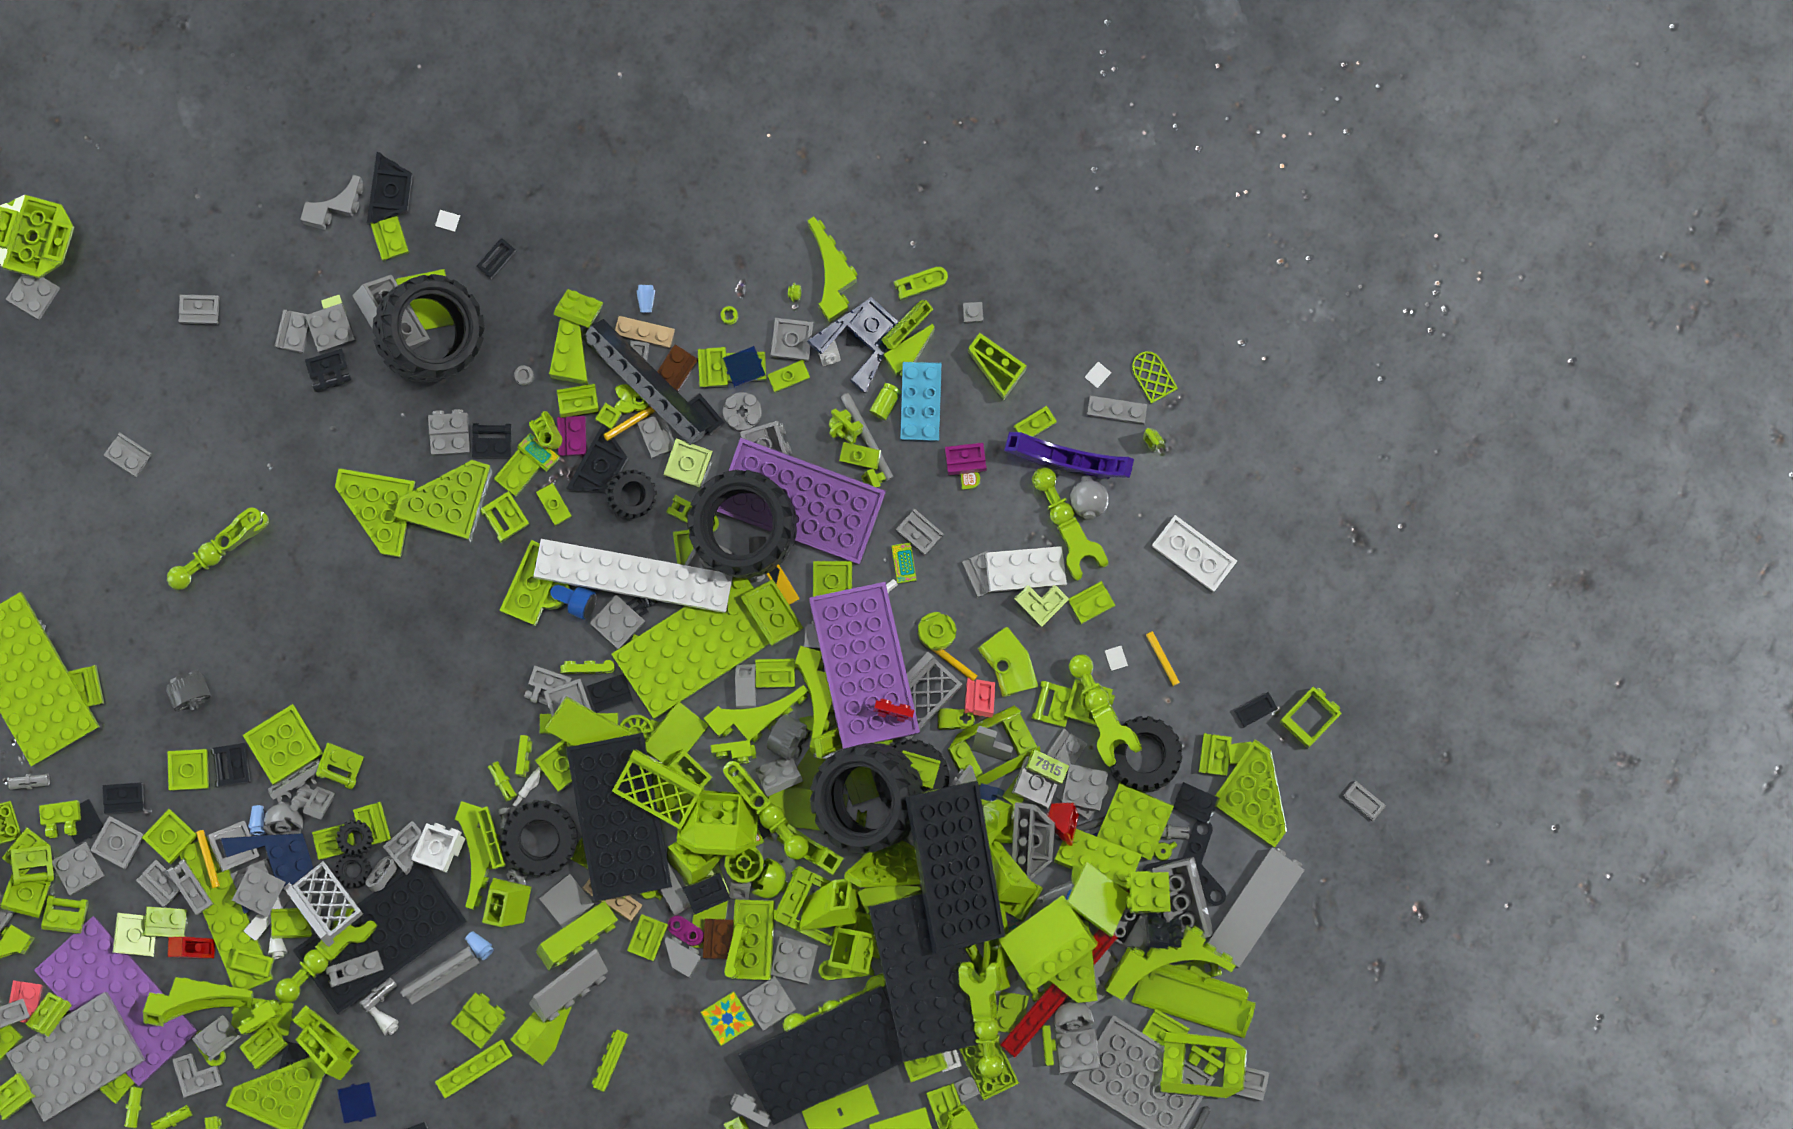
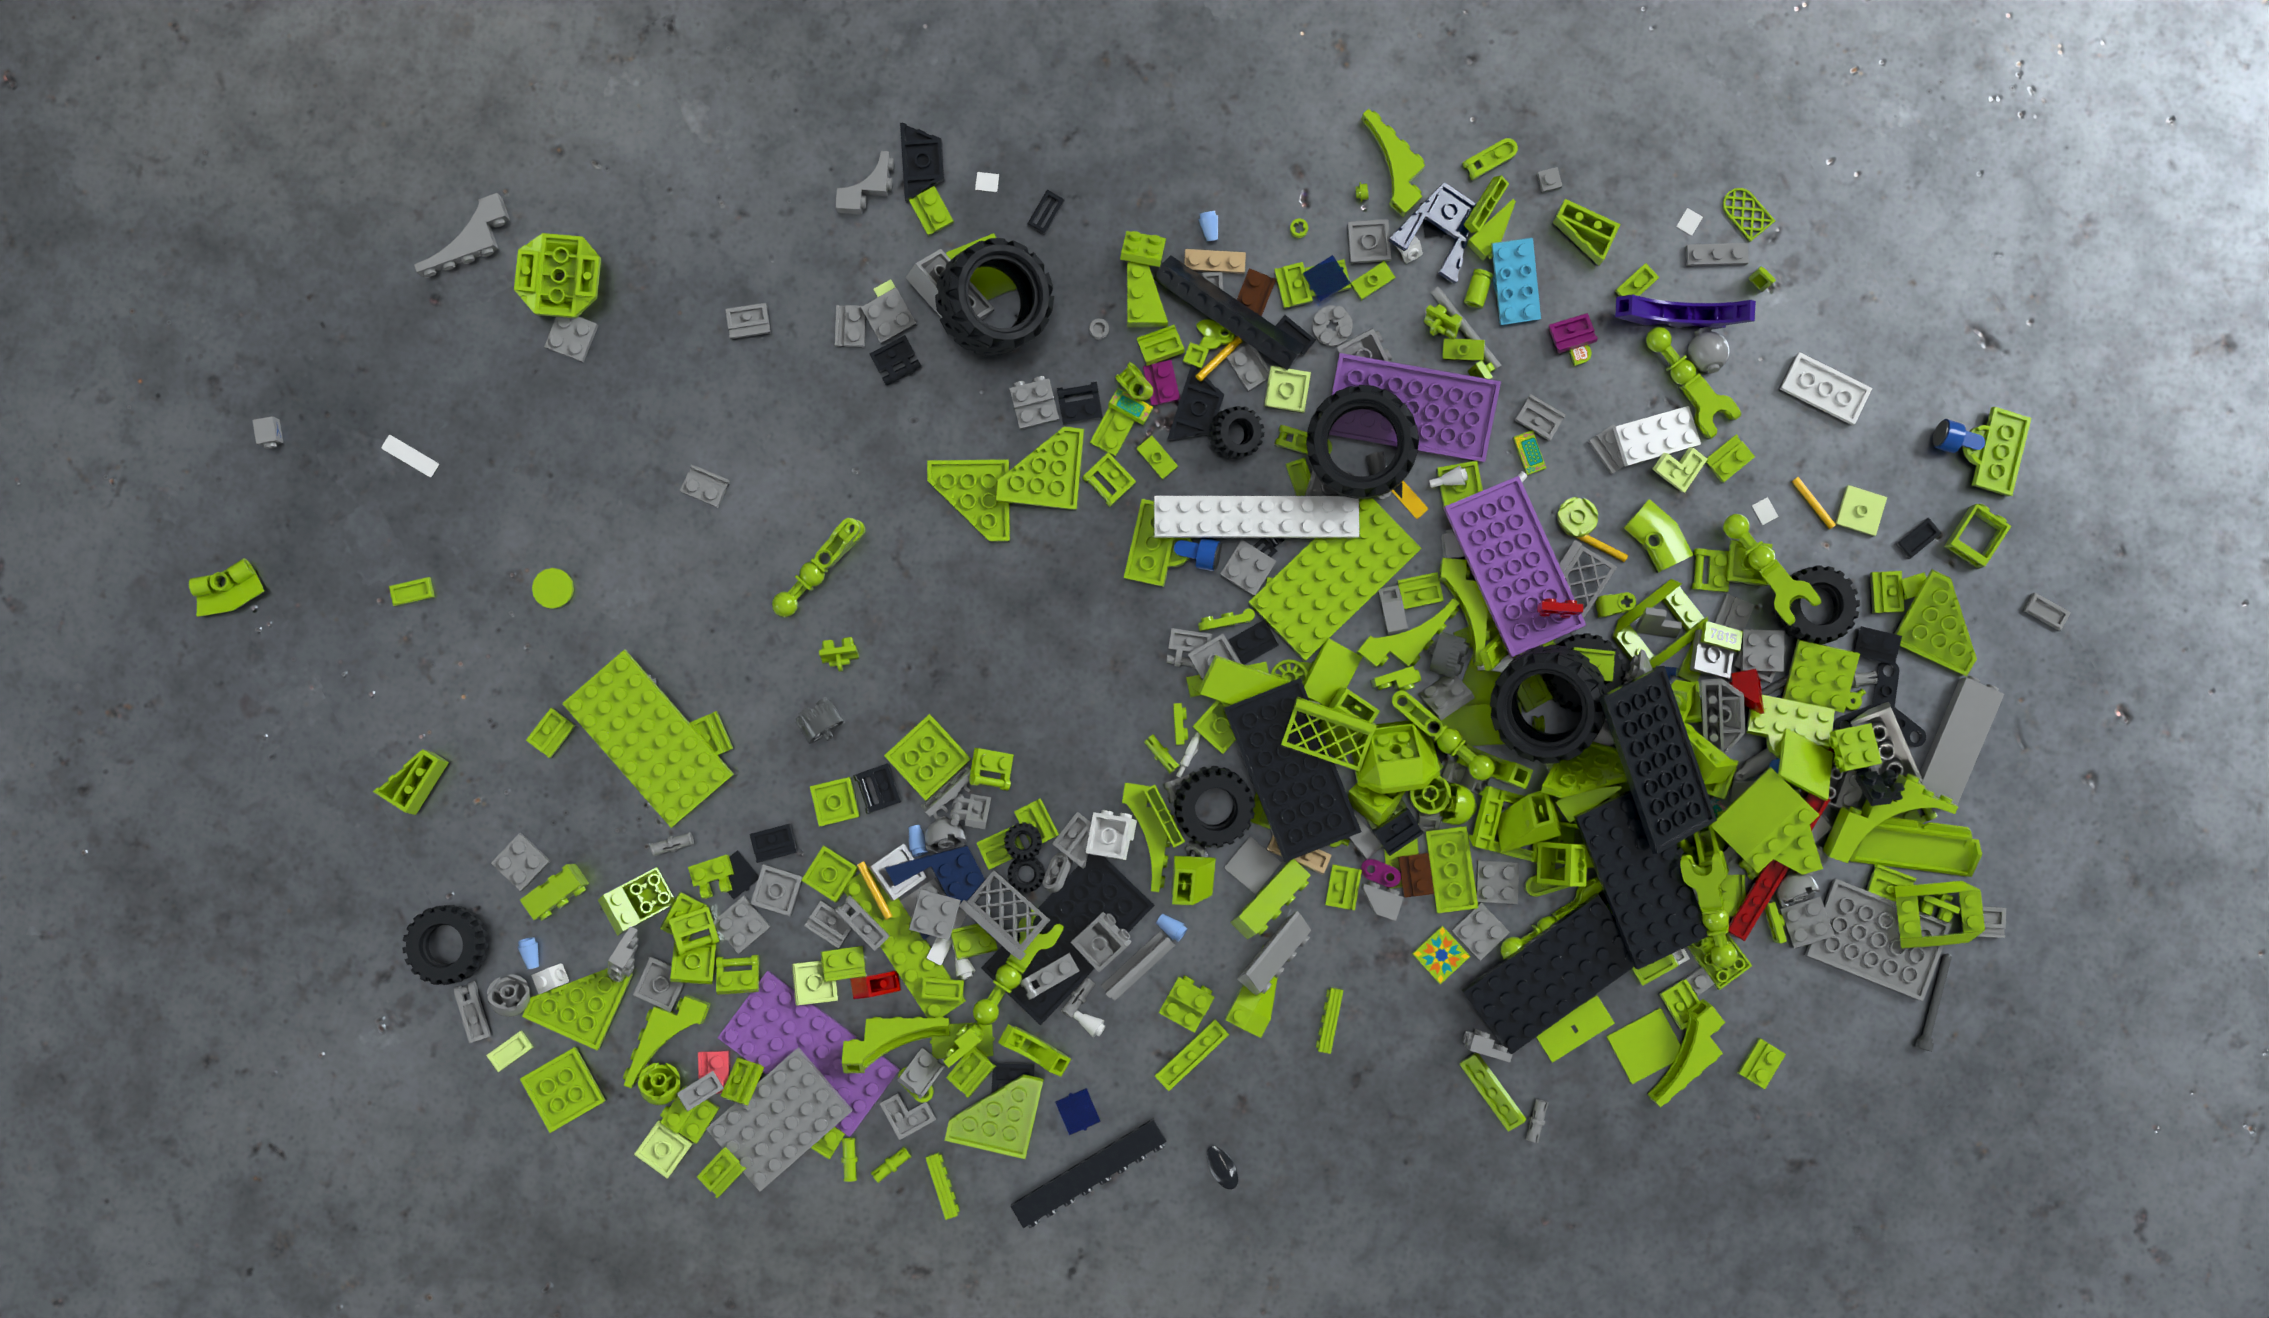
camera: 15 degrees left, 5 degrees up
lime slope [296,1025,353,1081] -> none
lime plate [724,923,749,979] -> none
lime tile [741,579,803,646] -> none
coral plate [964,678,995,718] -> none
none -> lime hips [819,637,859,672]
none -> light grey plate [1071,912,1131,972]
none -> white cone [1429,465,1468,488]
none -> light grey slope [1442,760,1490,796]
none -> yellowish green plate [1835,485,1887,537]
none -> lime plate [1933,407,2032,497]

